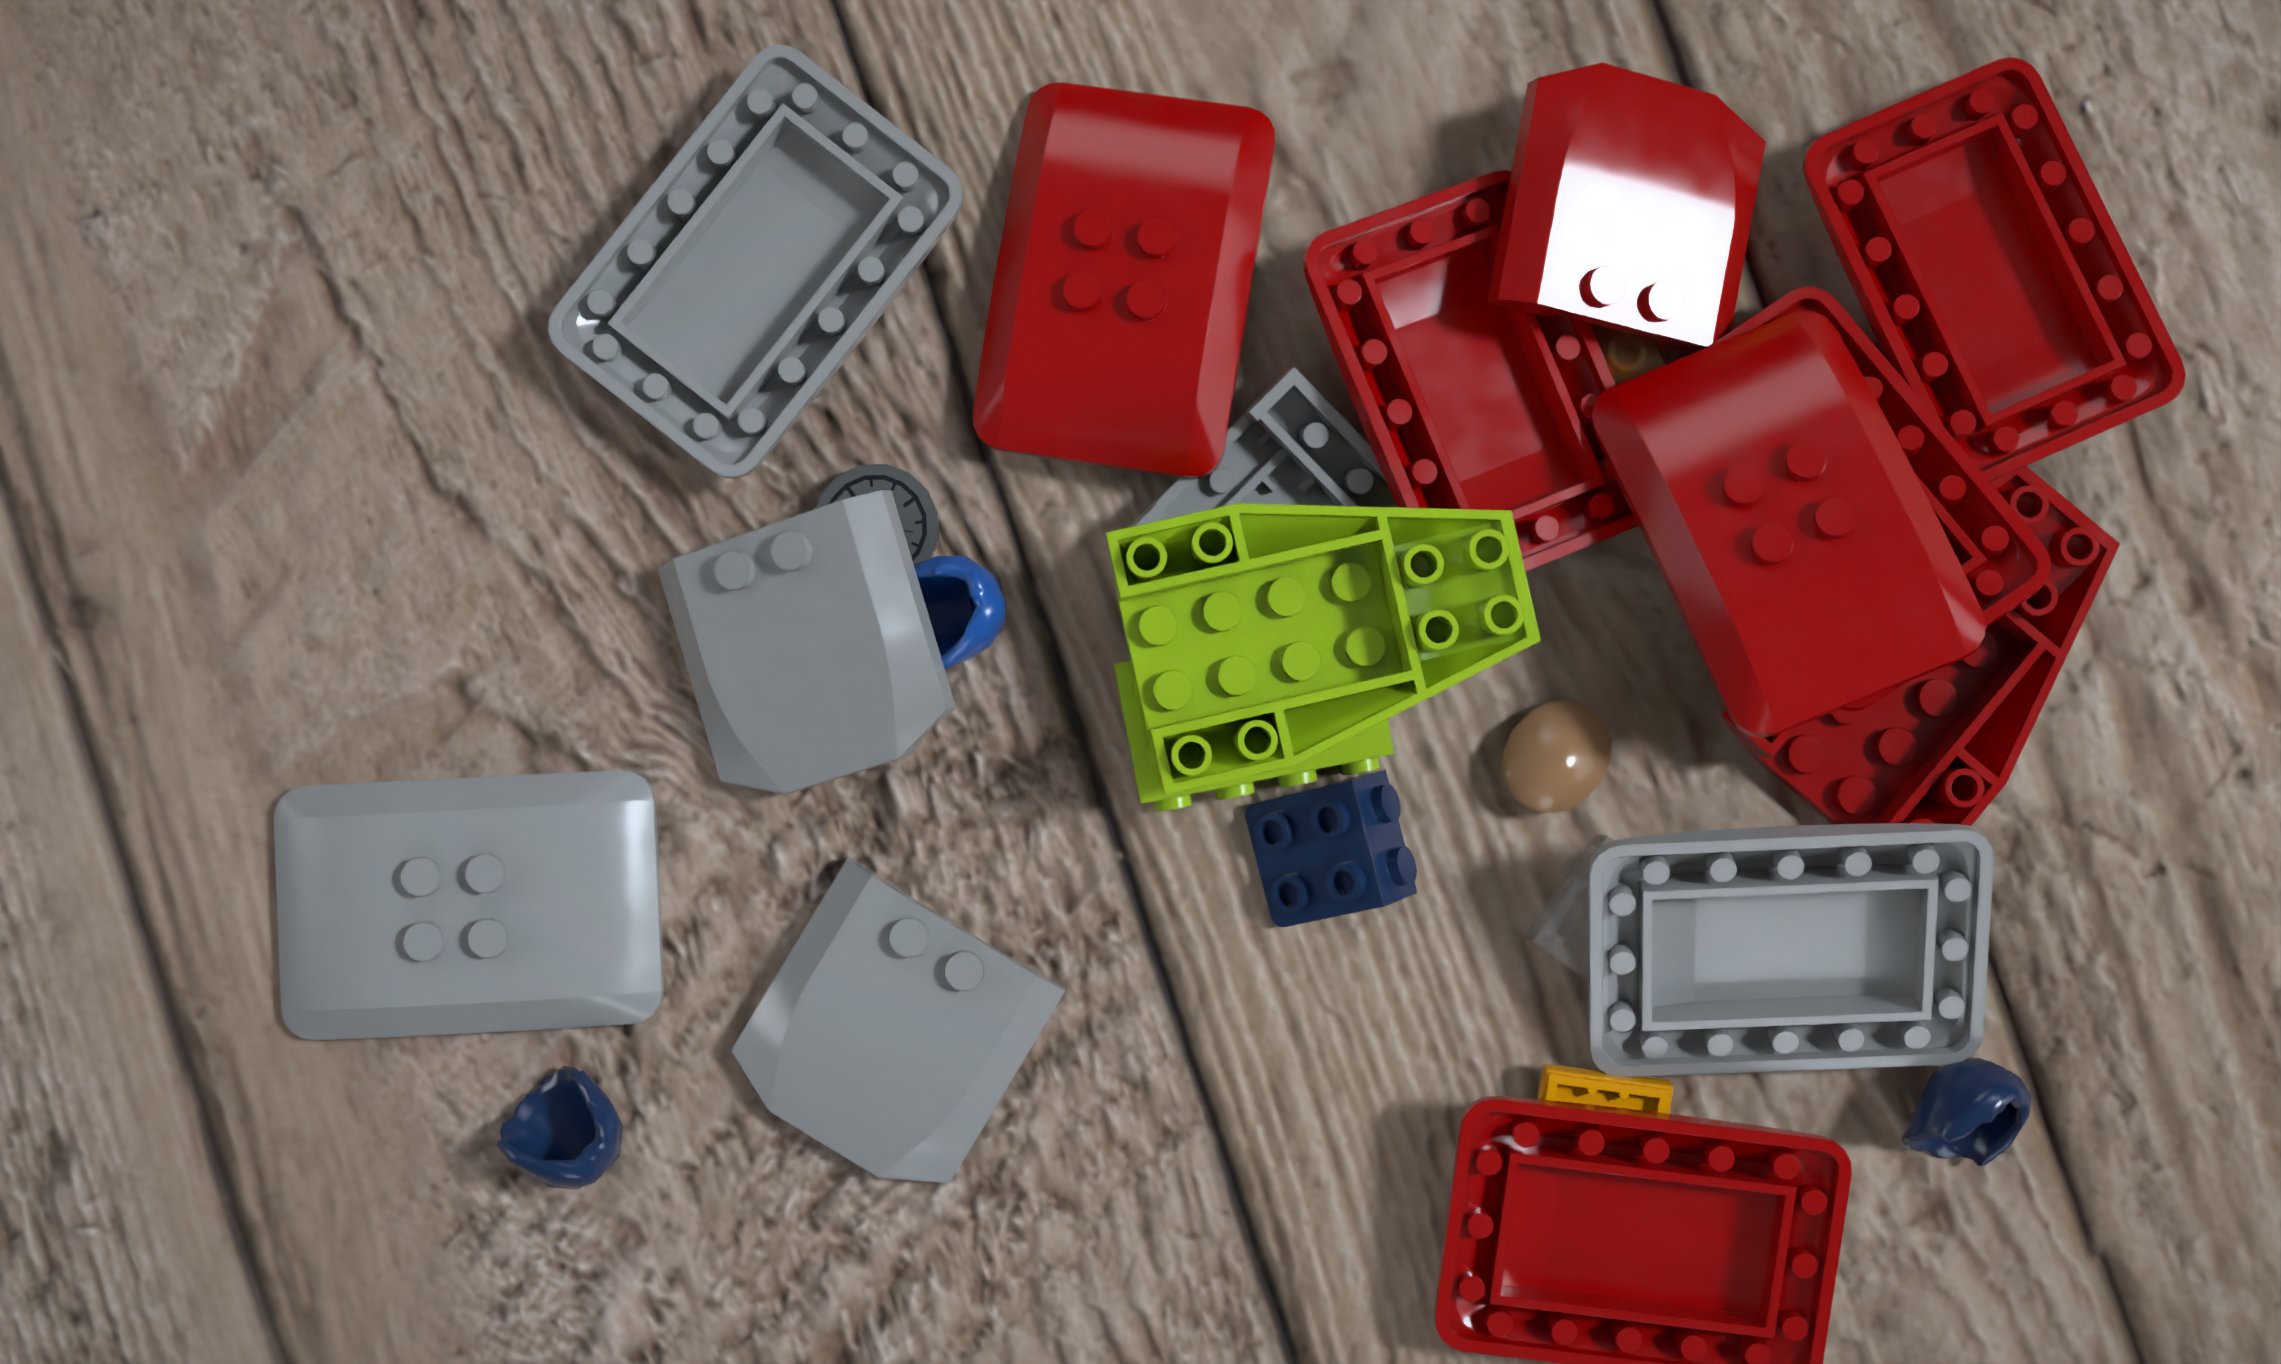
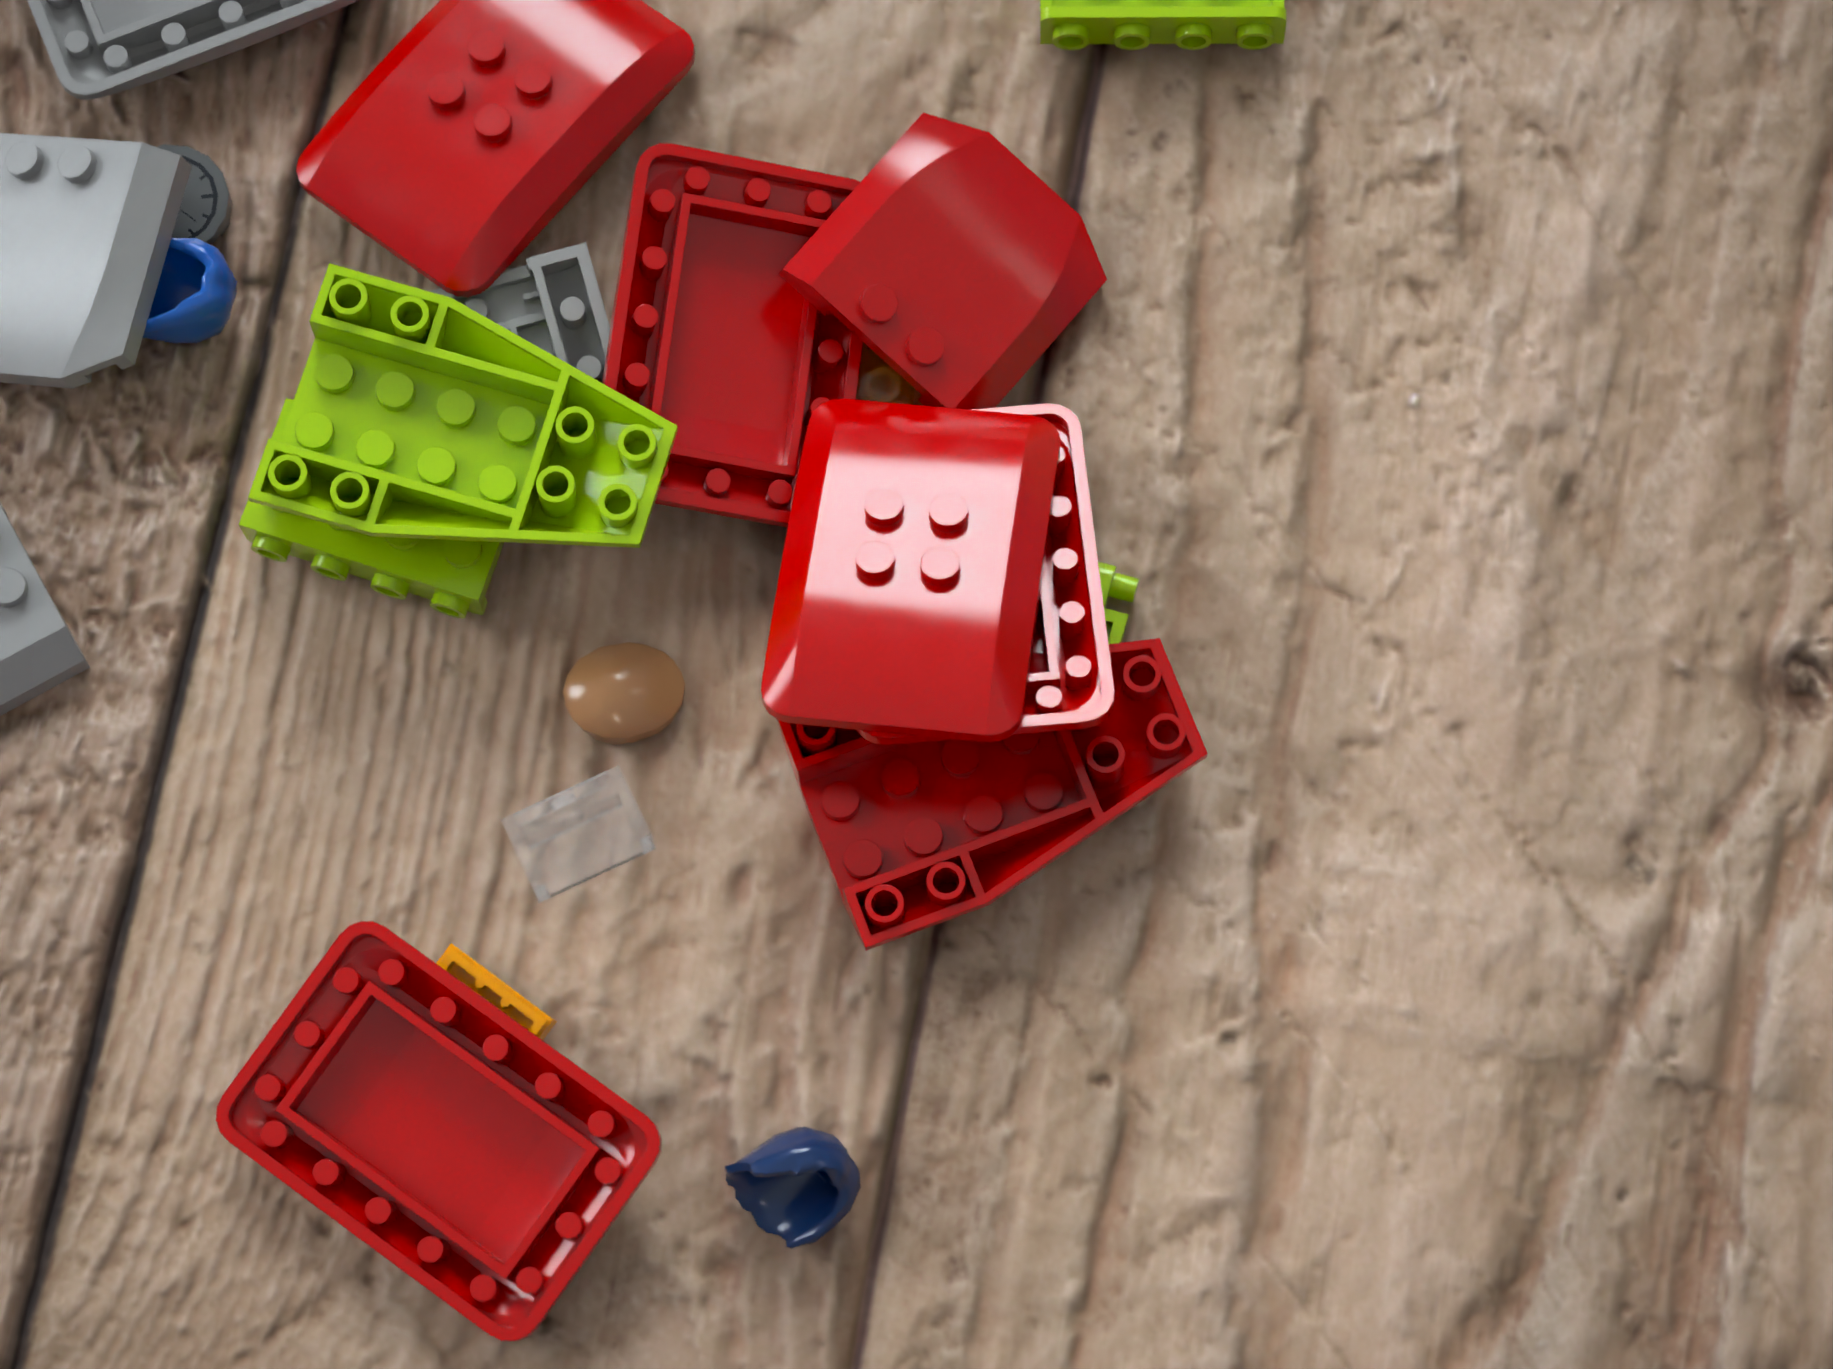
camera: 30 degrees right, 15 degrees down
dark blue bracket [1245,770,1417,927] -> none
light grey wedge [1588,823,1994,1077] -> none
red wedge [1802,57,2186,482] -> none

